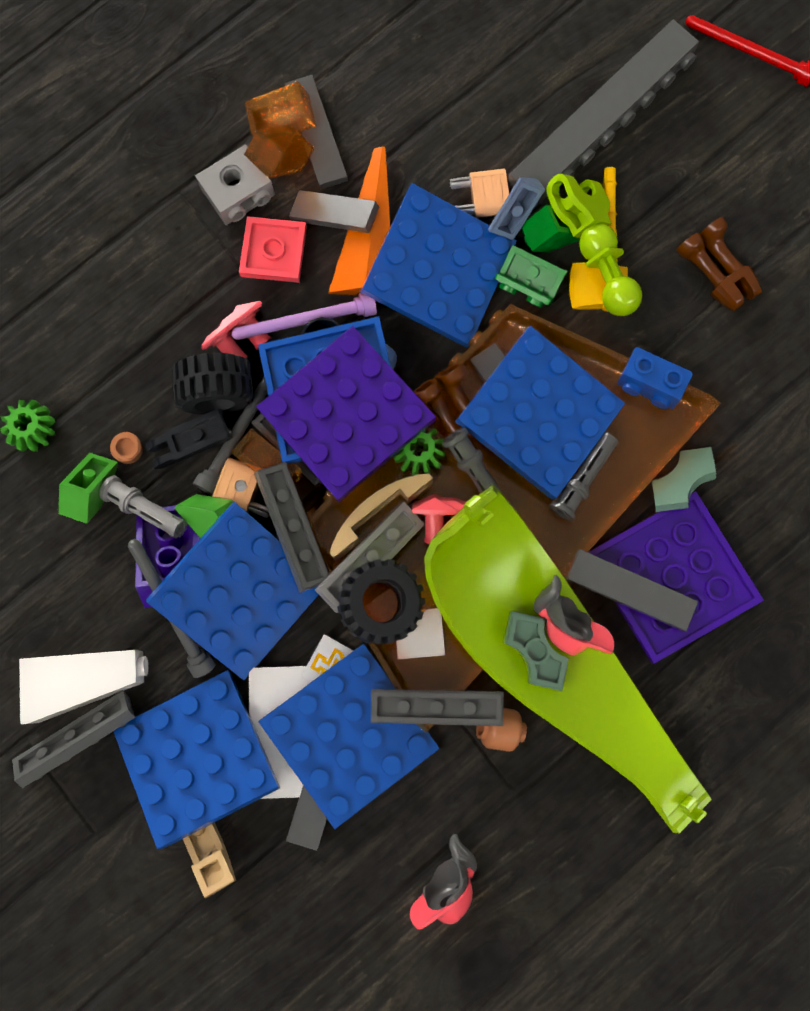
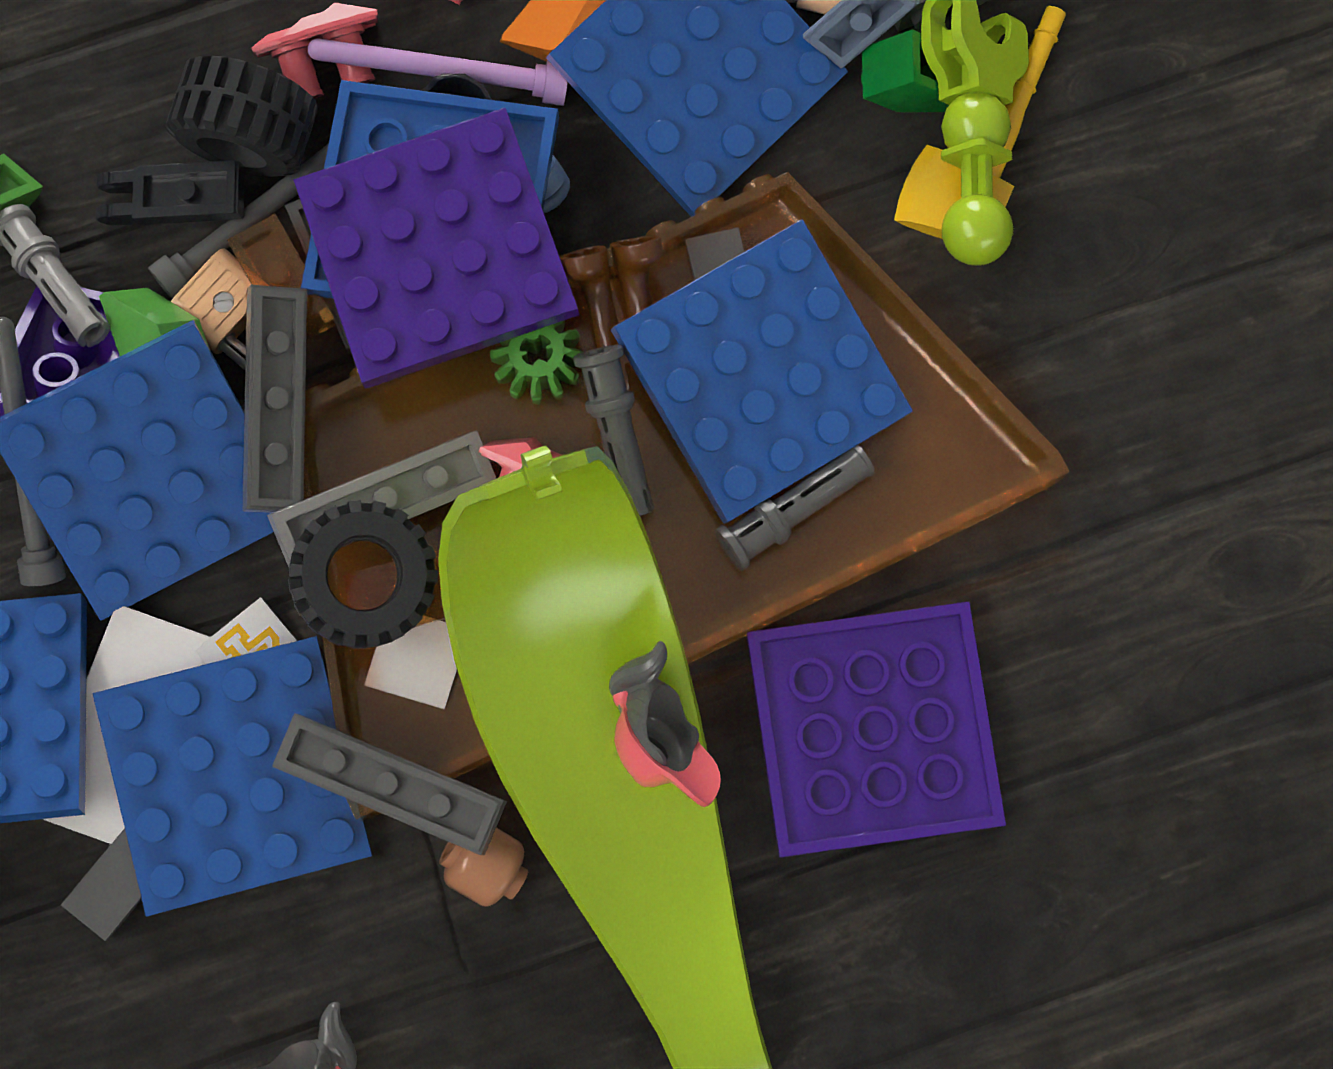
camera: 15 degrees right, 0 degrees up
nougat tile [110,432,143,464] -> none
tan slope [329,473,433,561] -> none
green bracket [495,245,568,308] -> none
sand green tile [503,611,569,691] -> none
dark grey tile [566,549,698,631] -> none
blue bracket [617,347,693,410] -> none
sand green tile [652,447,716,512] -> none
reddish brown piece [676,216,762,311] -> none

